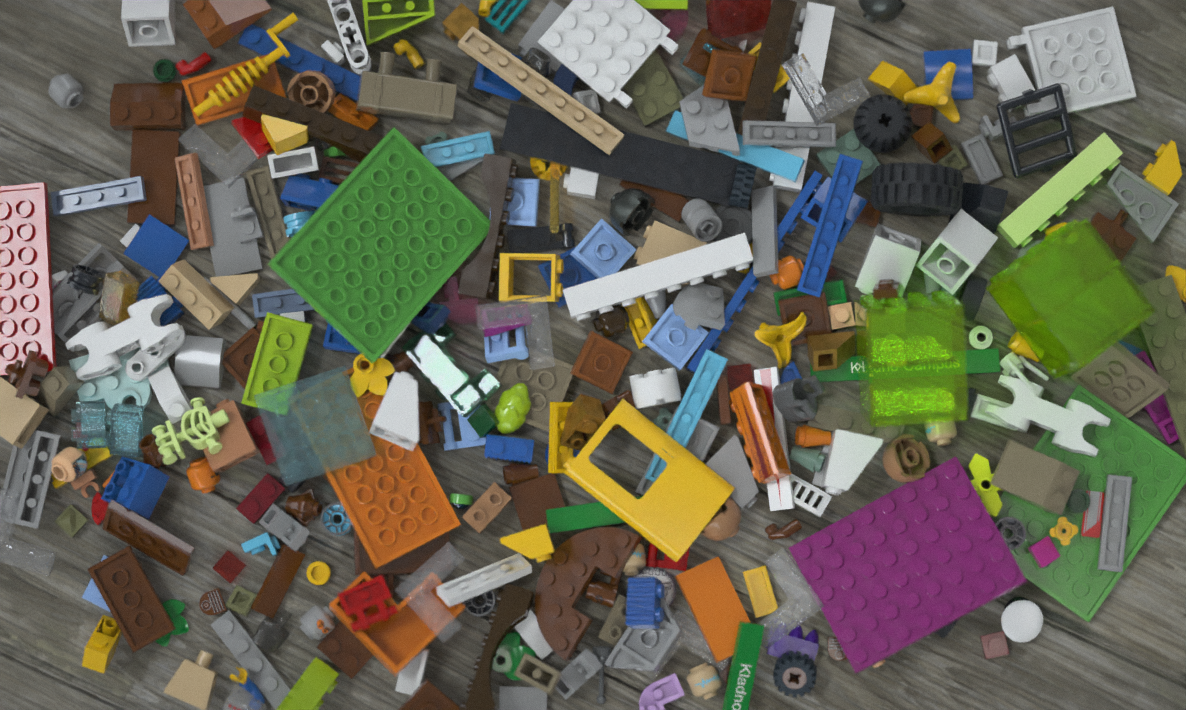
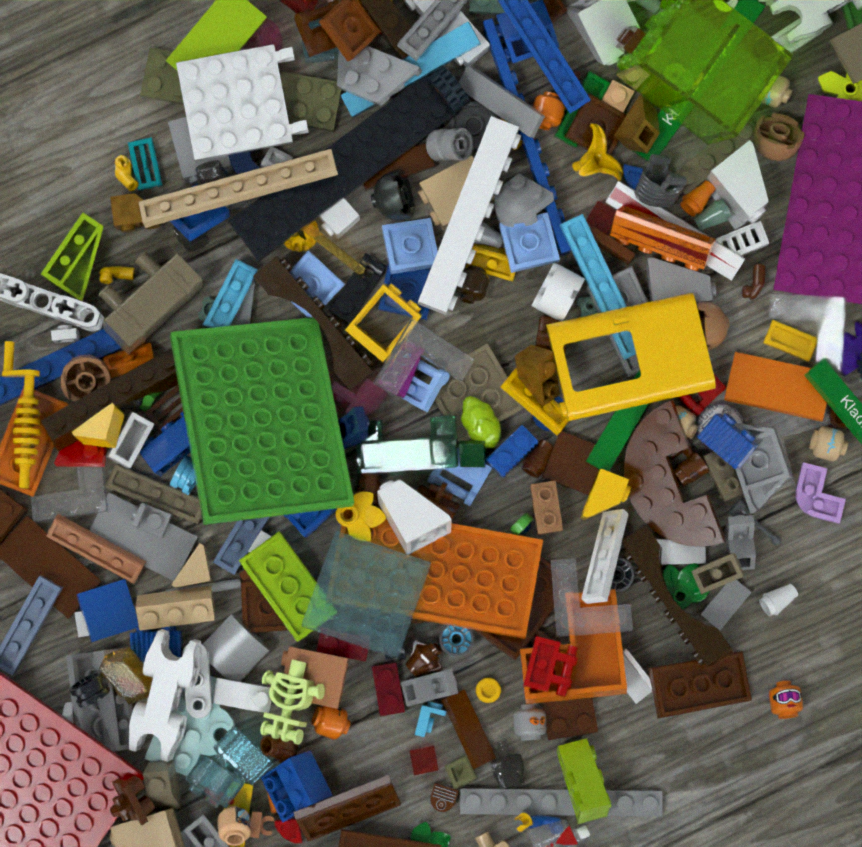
camera: 50 degrees left, 0 degrees up
dark orange tile [570,331,633,394] -> none

